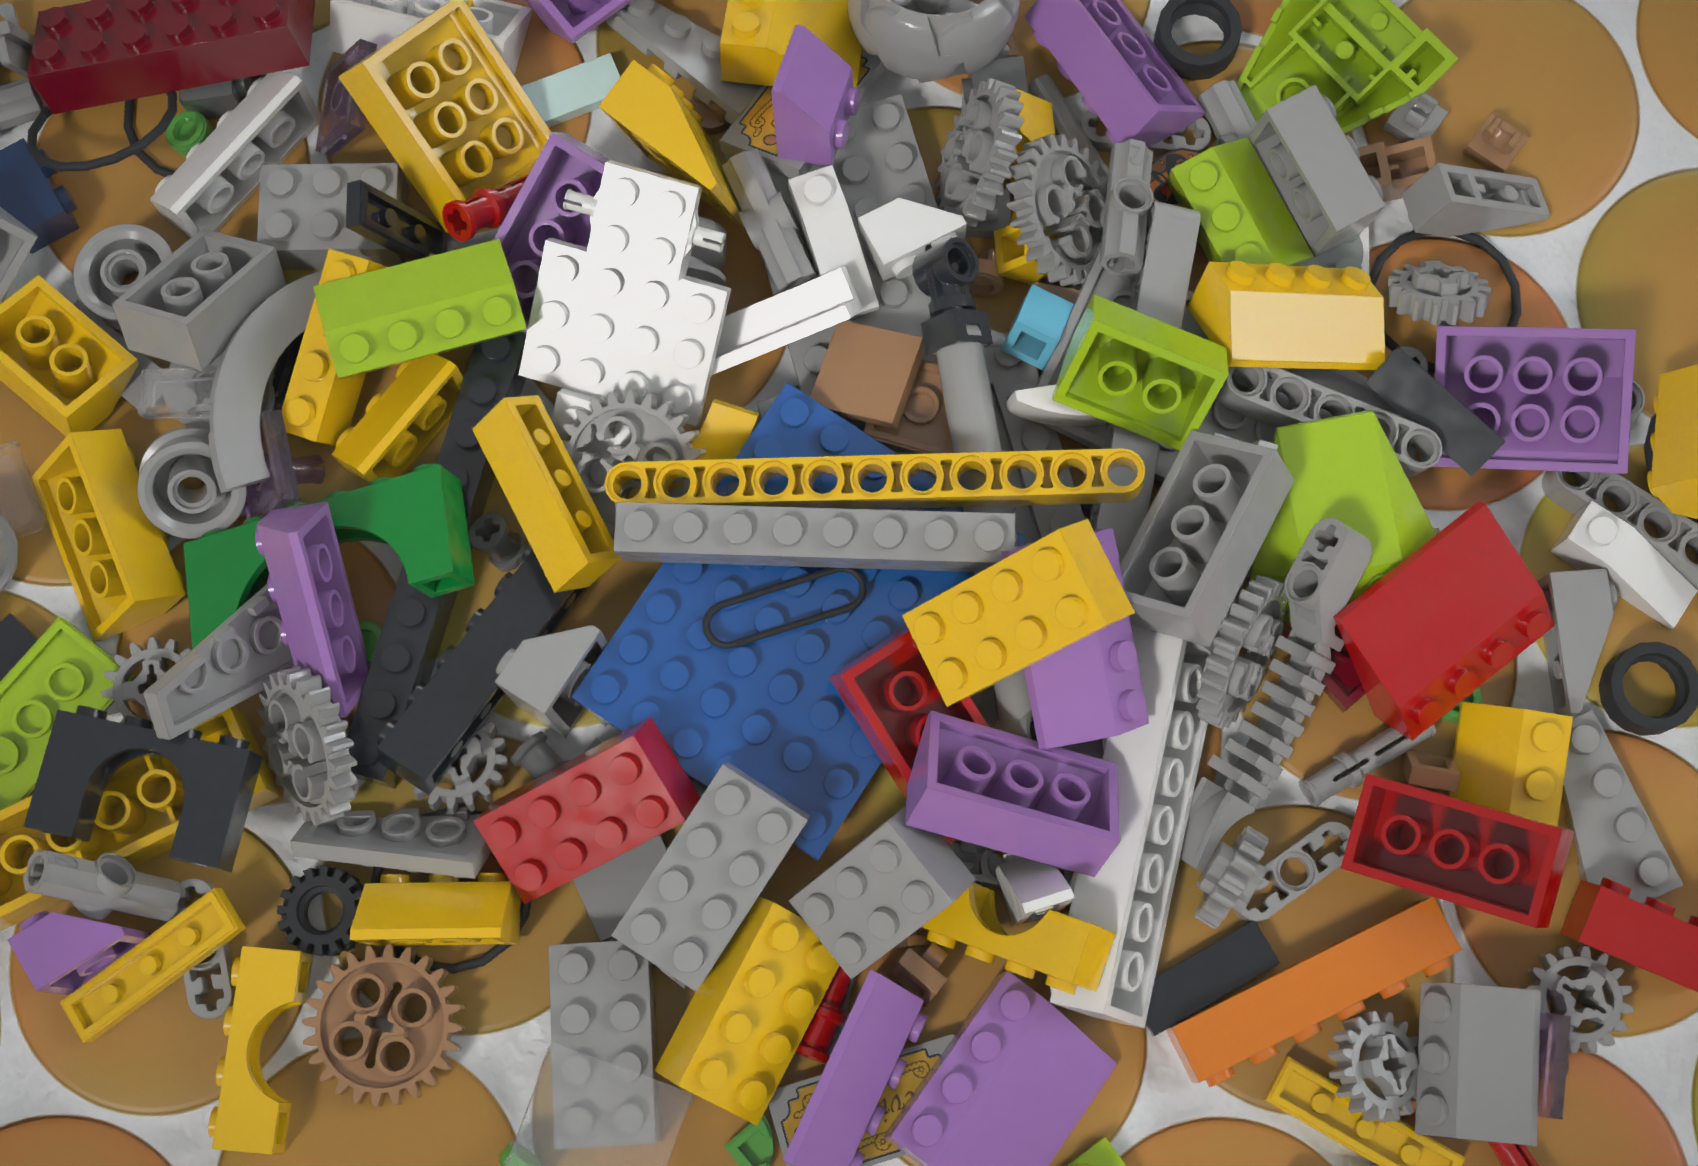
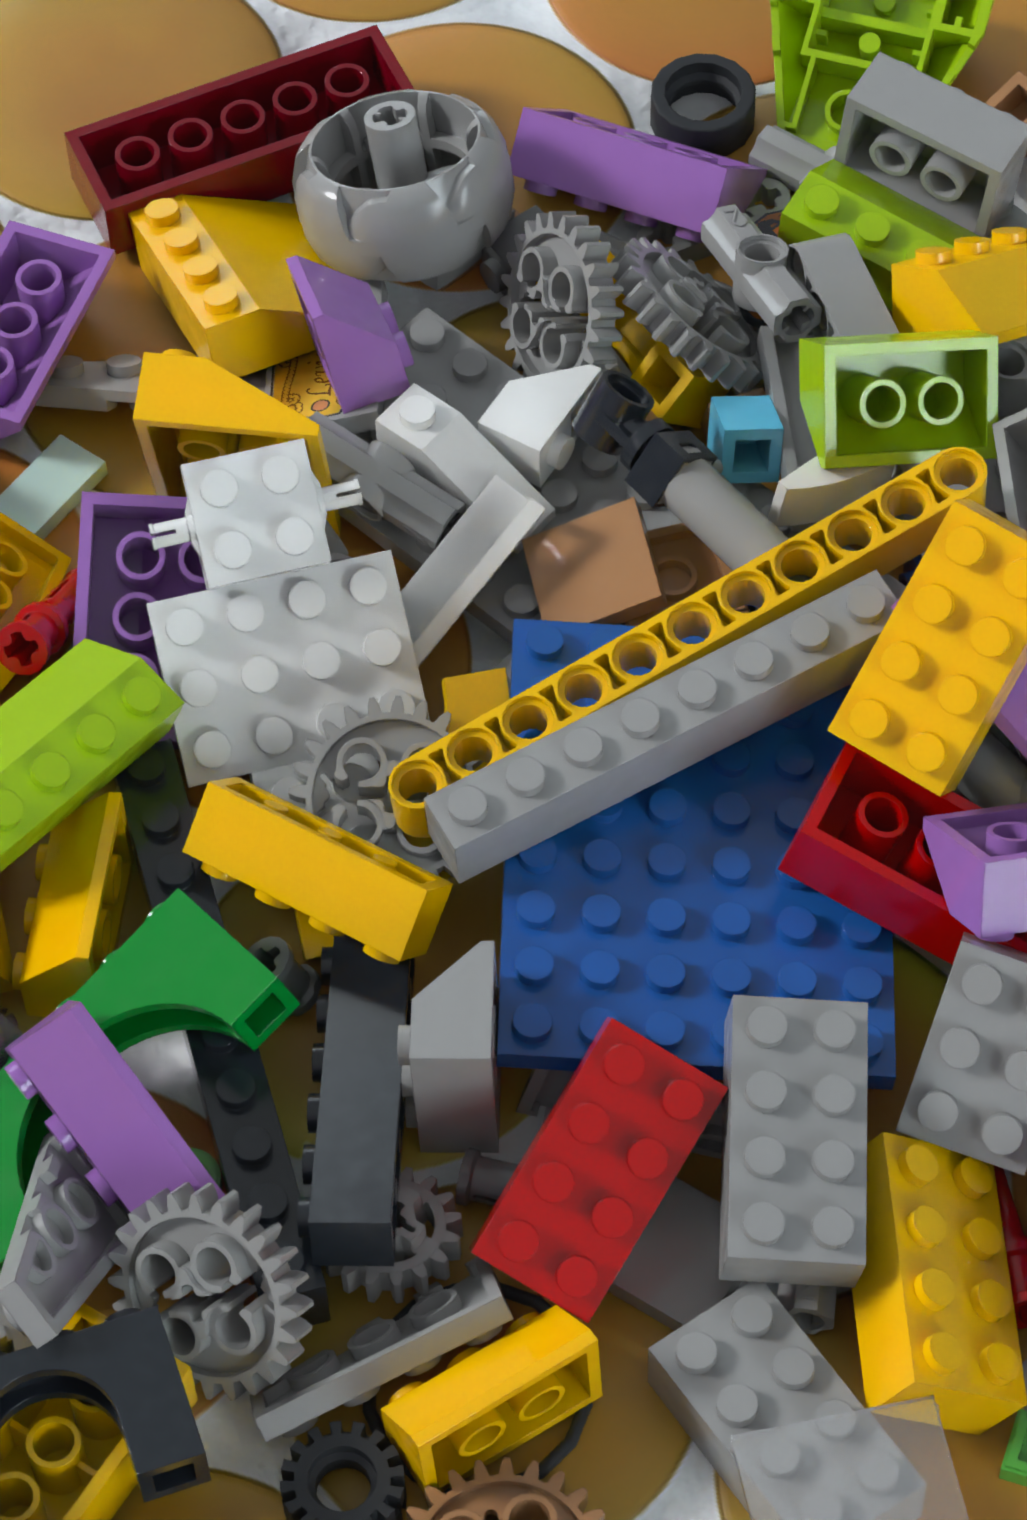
camera: 30 degrees left, 20 degrees down
black piece [702,568,867,649] -> none
light grey tile [1383,93,1448,142] -> none

